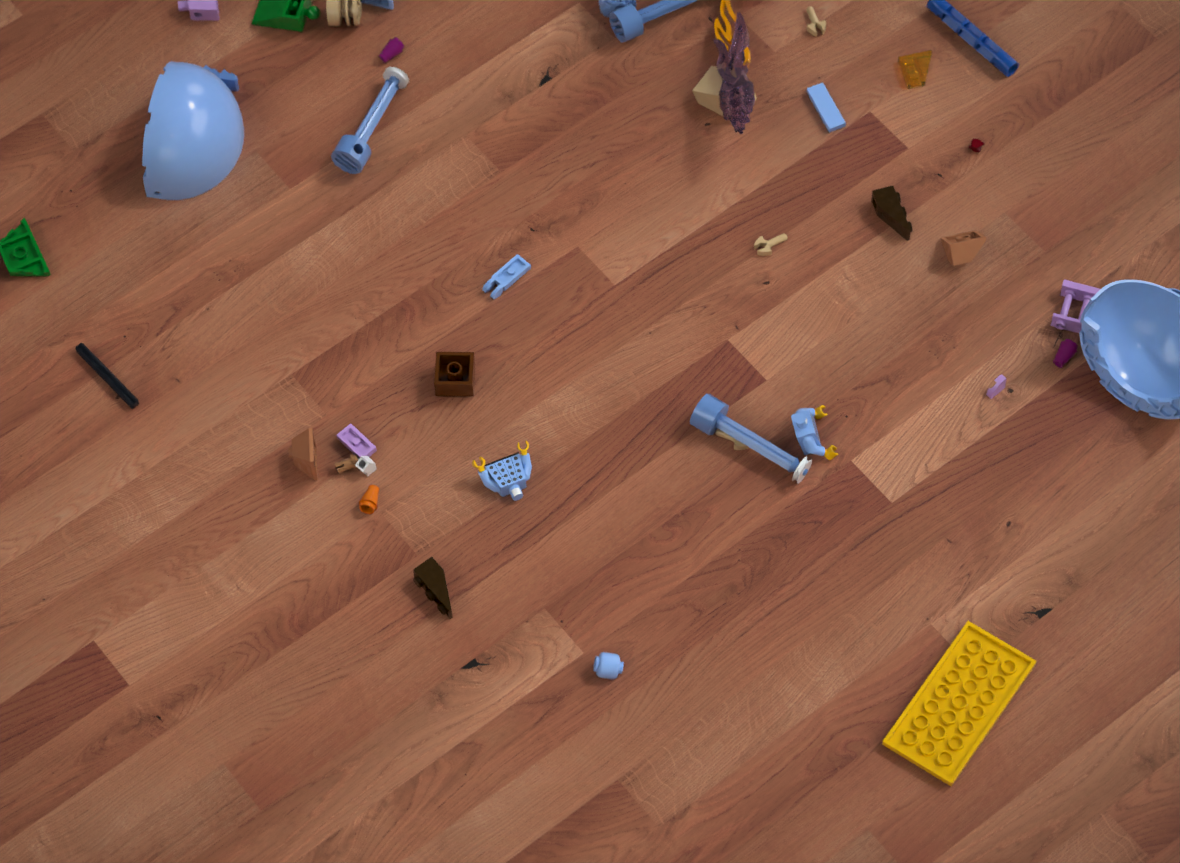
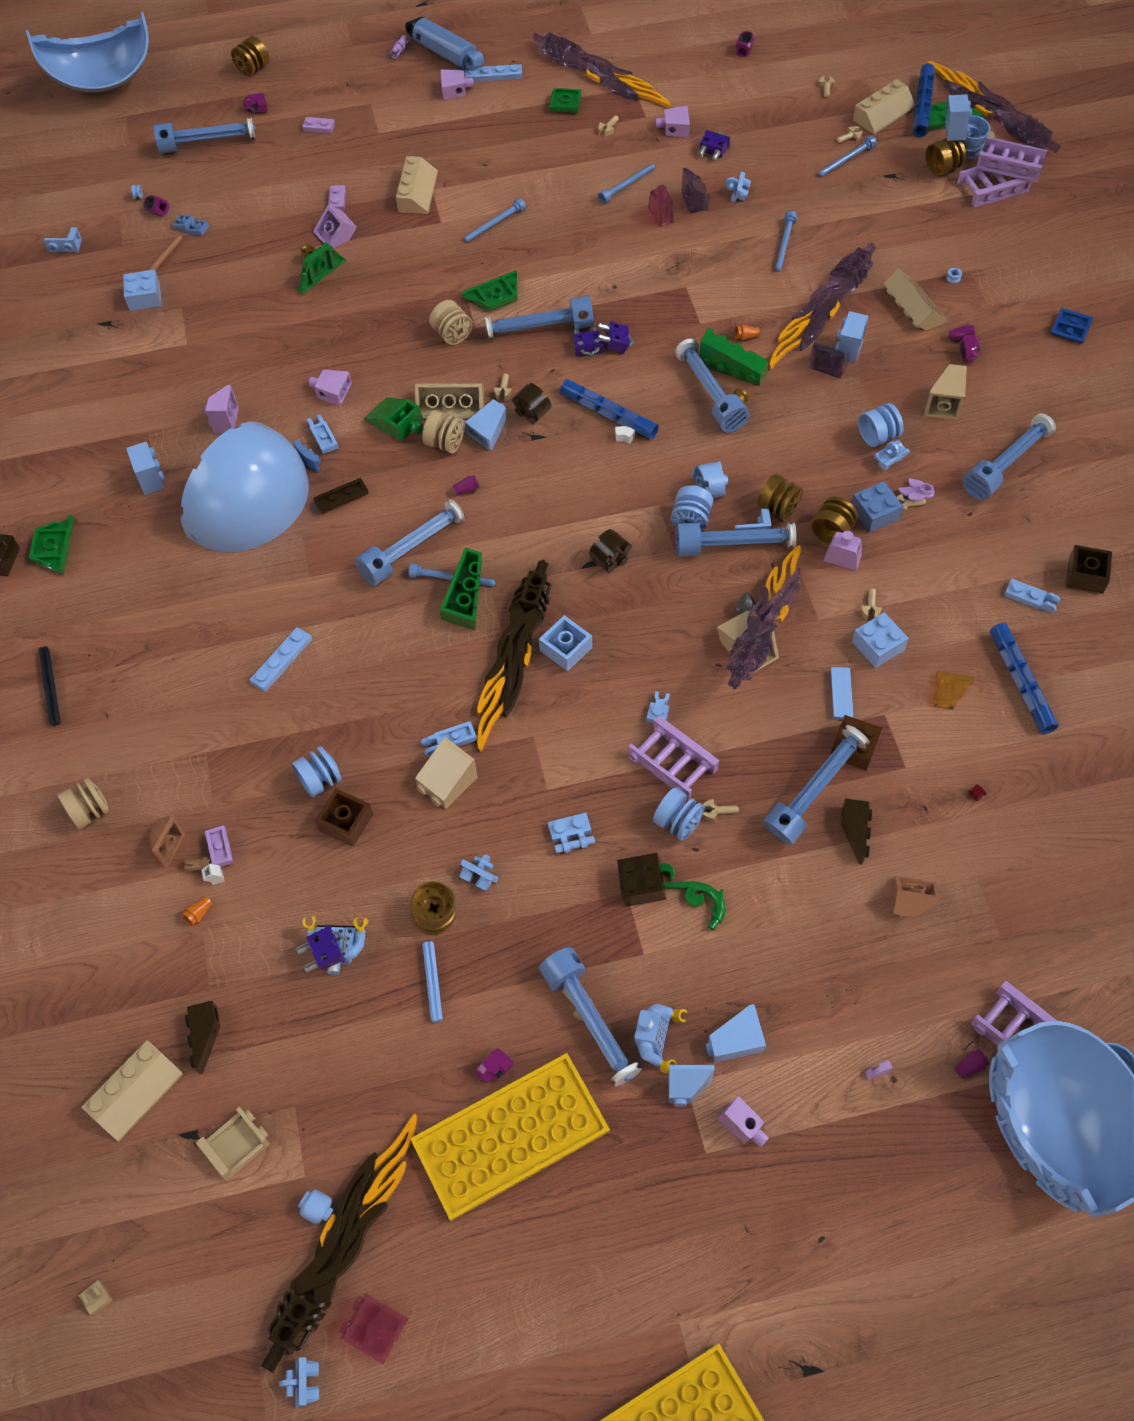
camera: 25 degrees right, 0 degrees up
none -> tan wheel [57,777,110,830]
none -> tan tile [78,1280,113,1316]
none -> tan slope [82,1040,183,1142]
none -> light blue brick [126,442,165,495]
none -> tan panel [196,1106,270,1181]
none -> lavender slope [204,385,239,434]
none -> light blue plate [249,627,312,692]
none -> dark brown piece [261,1113,418,1373]
none -> light blue hips [279,1357,319,1408]
none -> light blue wheel [291,746,342,798]
none -> dark purple piece [296,925,348,973]
none -> light blue hinge [307,414,339,454]
none -> dark brown plate [313,477,369,514]
none -> clear pink plate [339,1293,408,1364]
none -> medium blue piece [409,563,495,587]
none -> yellow plate [410,1053,610,1221]
none -> pearl gold wheel [411,881,455,935]
none -> tan slope [415,737,478,810]
none -> light blue axle [422,941,443,1023]
none -> green wedge [440,547,482,630]
none -> light blue hips [459,854,499,891]
none -> magenta rock [476,1048,514,1082]
none -> dark brown piece [477,560,552,752]
none -> light blue brick [539,615,592,672]
none -> light blue plate [548,812,595,853]
none -> dark brown brick [589,529,632,573]
none -> dark brown brick [617,853,667,907]
none -> lavender fence [628,716,719,801]
none -> light blue plate [646,691,670,723]
none -> light blue wheel [653,787,705,841]
none -> green plant [662,863,726,931]
none -> light blue slope [668,1065,715,1107]
none -> light blue slope [706,1004,766,1063]
none -> lavender torso [716,1096,769,1147]
none -> dark grey brick [735,592,760,616]
none -> medium blue piece [762,725,870,846]
none -> reddish brown brick [830,715,882,771]
none -> light blue brick [852,612,909,668]

